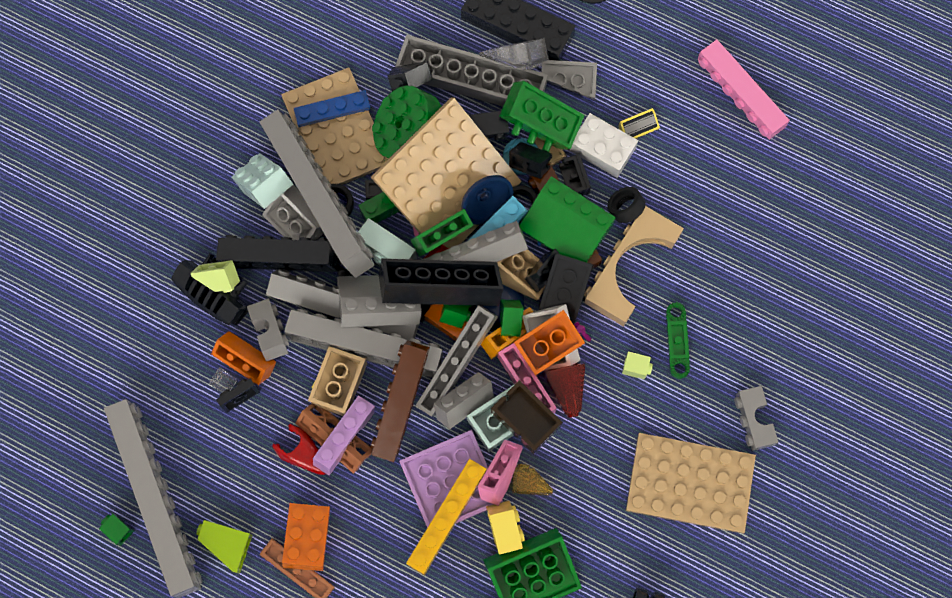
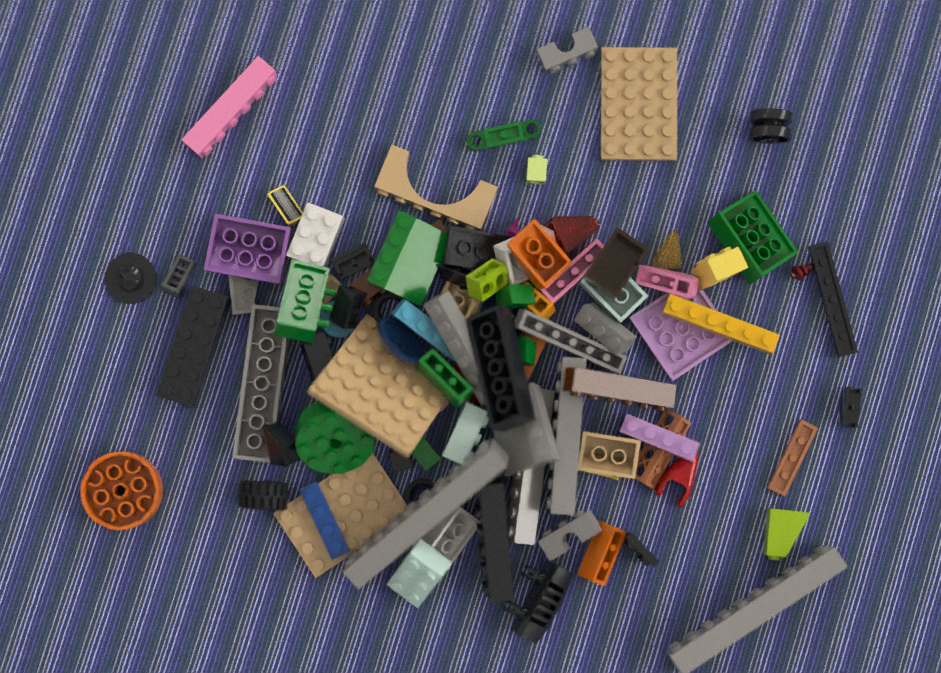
camera: 100 degrees left, 10 degrees up
green brick [99,513,134,546] -> none
yellowish green slope [191,260,240,293] -> none
clear slope [209,367,238,392] -> none
orange brick [282,503,330,571] -> none
clear slope [479,38,549,70] -> none
black tyre [607,187,646,223] -> none
none -> dark grey slope [161,254,196,298]
none -> medium lavender slope [204,214,293,284]
none -> black tyre [238,480,289,511]
none -> lime brick [466,258,509,302]

